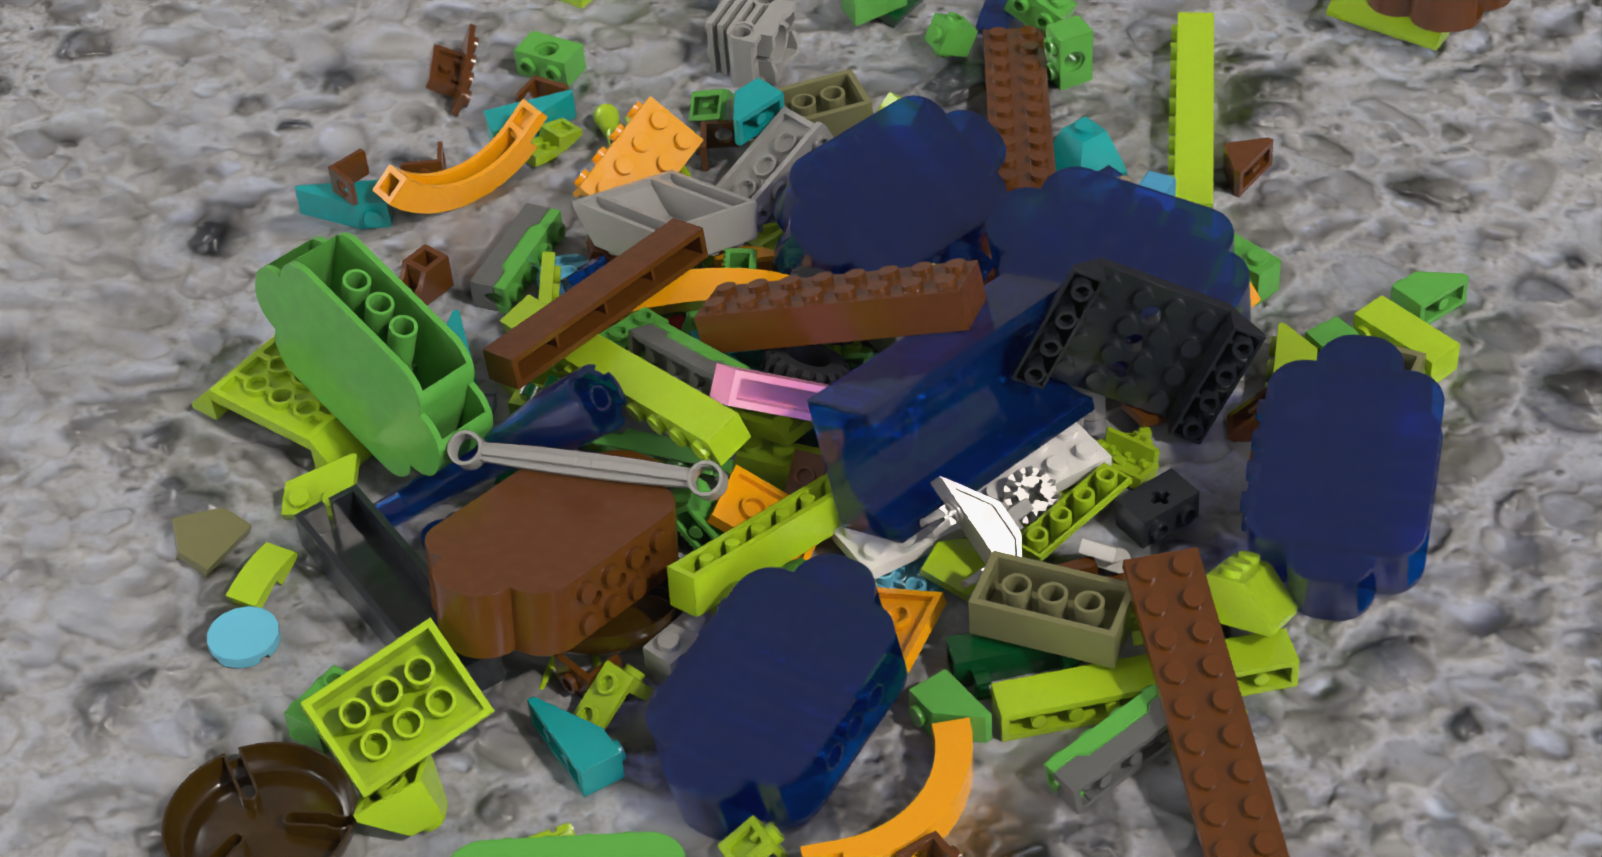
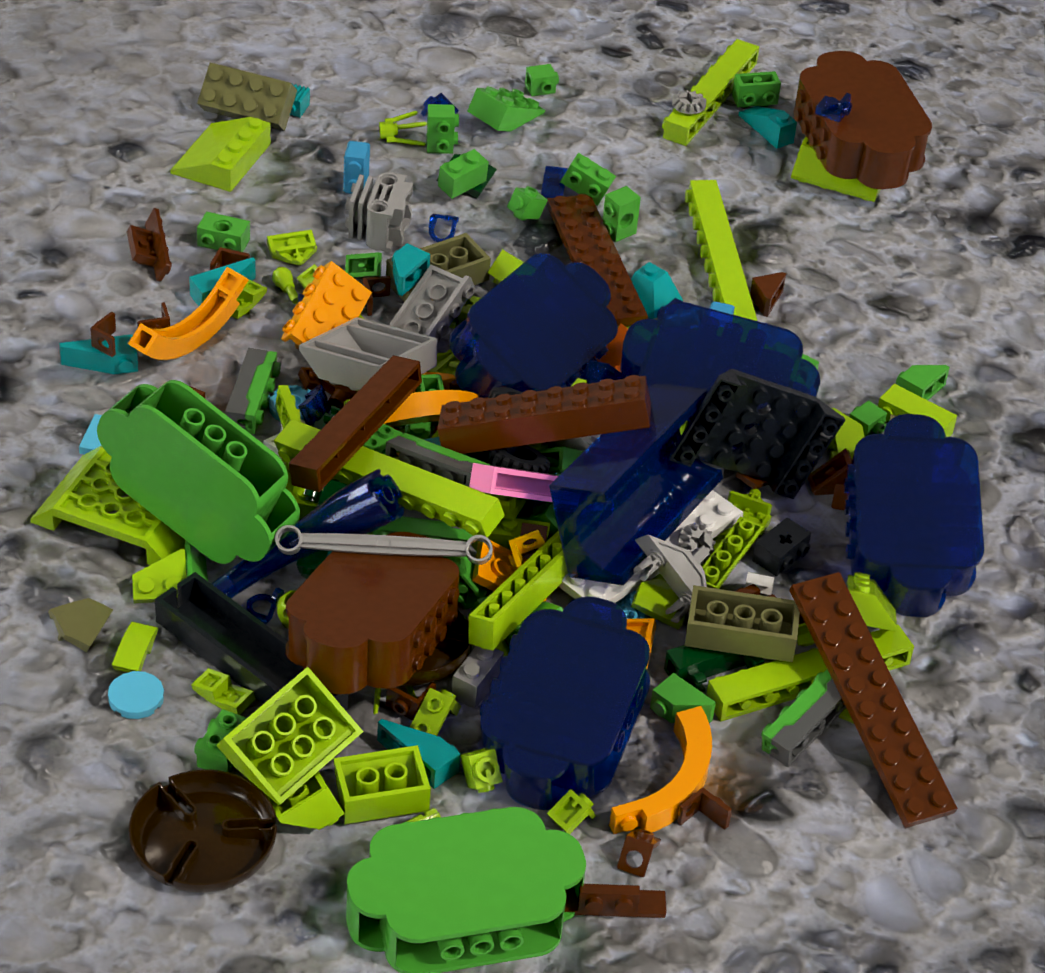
camera: 20 degrees left, 0 degrees up
none -> bright green slope [184,541,208,581]
none -> lime slope [191,668,255,715]
none -> lime slope [266,229,317,266]
none -> lime slope [333,745,431,824]
none -> clear blue piece [429,214,459,242]
none -> lime brick [460,747,503,793]
none -> yellow bracket [509,530,545,570]

